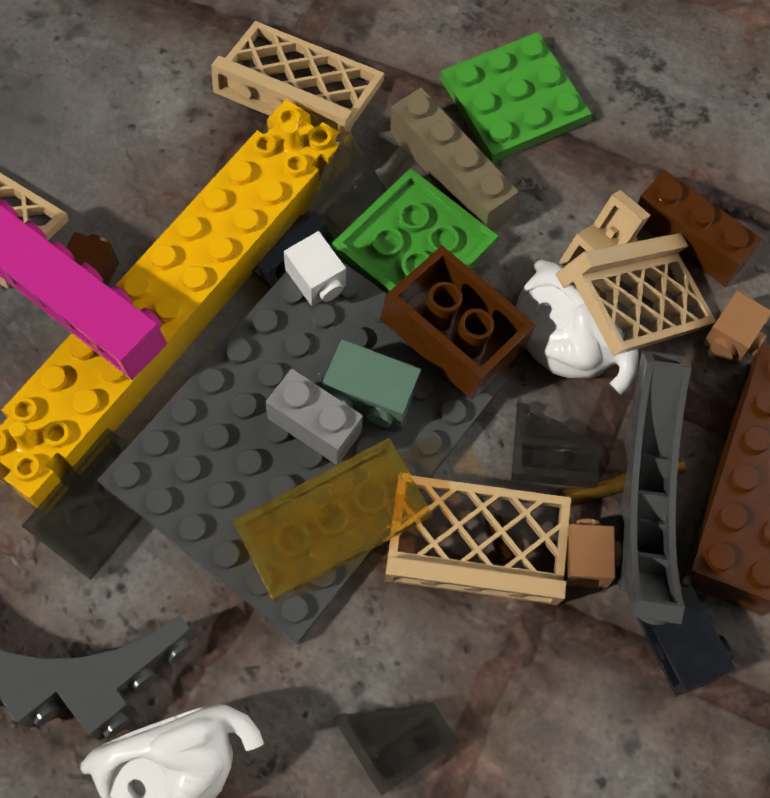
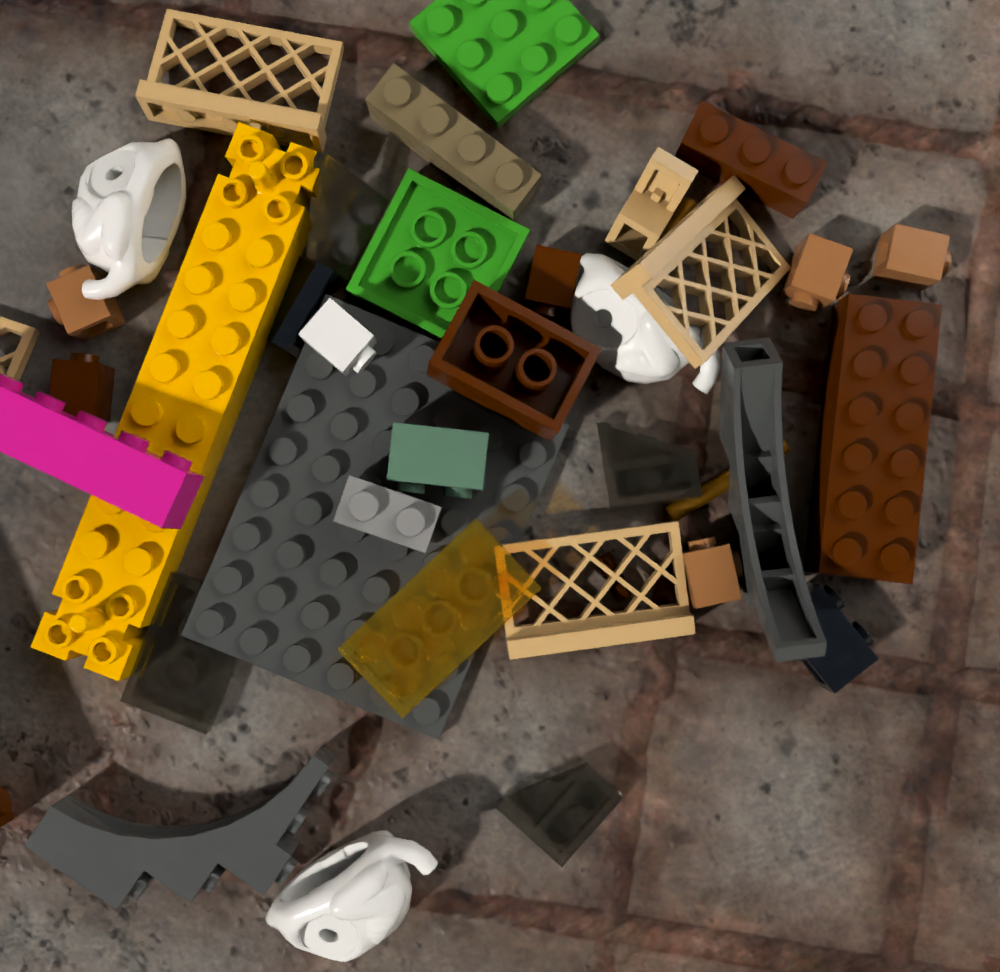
camera: 15 degrees left, 20 degrees up
none -> medium nougat brick [46,264,126,341]
none -> white piece [72,138,186,300]
none -> reddish brown brick [524,245,582,321]

